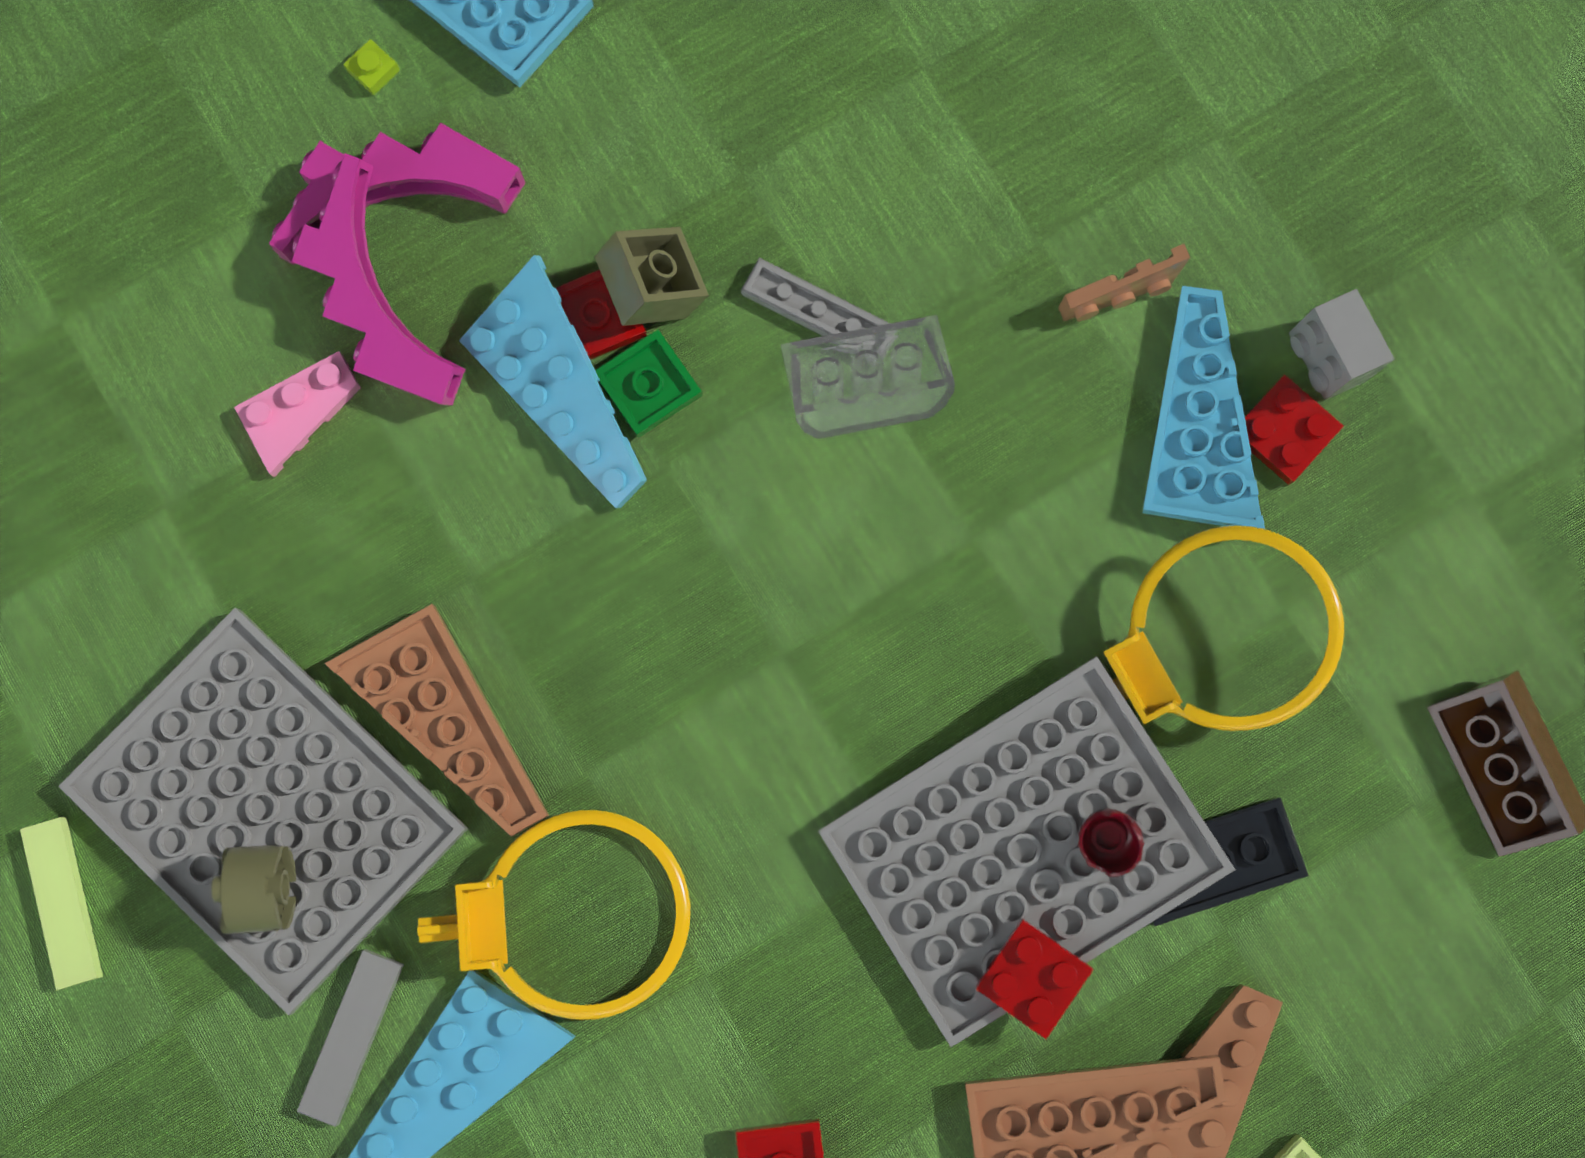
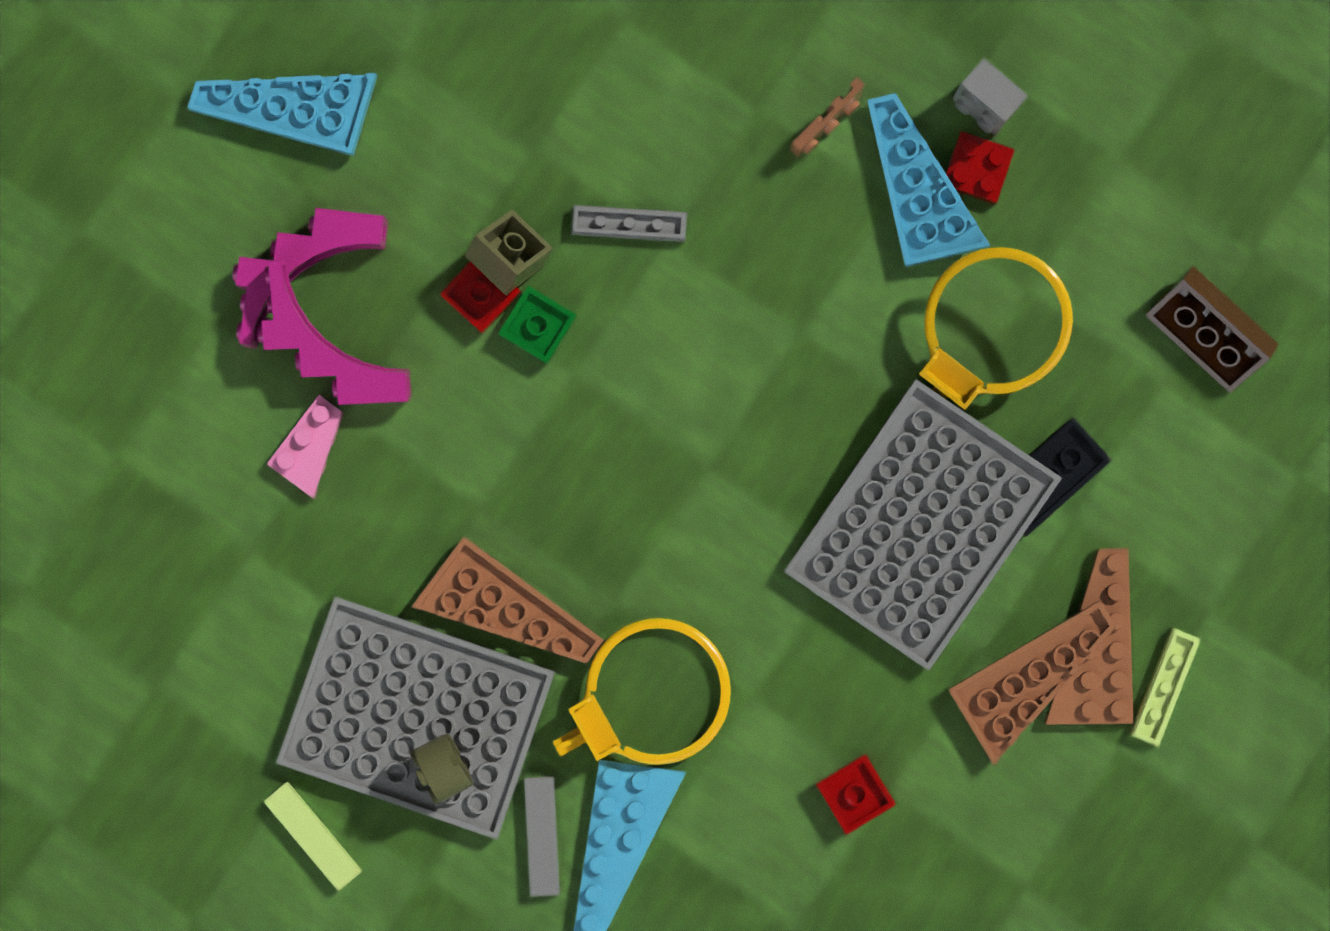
camera: 20 degrees left, 5 degrees up
lime plate [343,39,400,95] -> none
medium azure wing [459,255,647,508] -> none
clear windscreen [781,315,955,439] -> none
red plate [975,918,1094,1040] -> none
dark red hair [1078,808,1144,877] -> none

